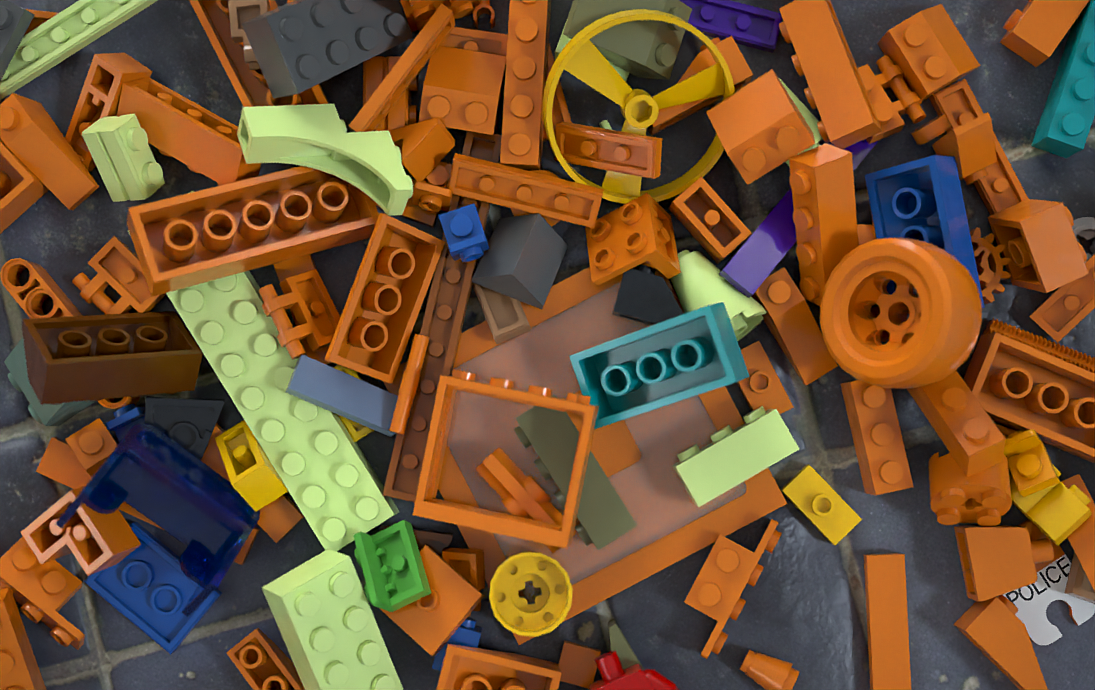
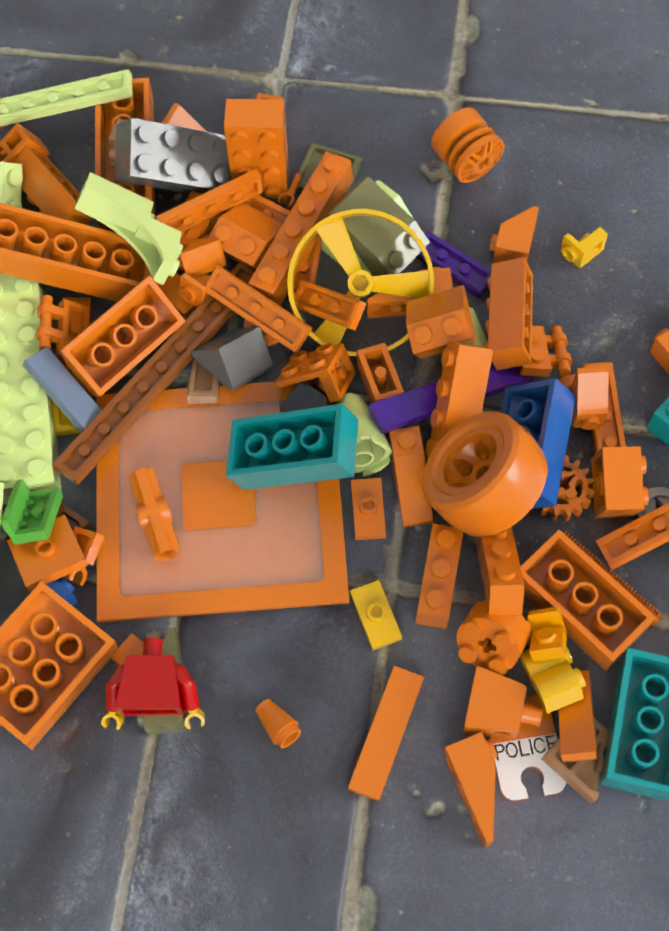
camera: 25 degrees right, 20 degrees down
orange piece [389,334,430,435] -> none
orange window [413,369,599,549] -> none
blue bracket [438,203,490,262] -> none
yellow wheel [489,551,573,637] -> none
olive brick [514,394,638,551] -> none
yellowish green brick [672,406,799,507] -> none
orange bracket [684,519,782,659] -> none
orange slope [877,4,980,101] -> none

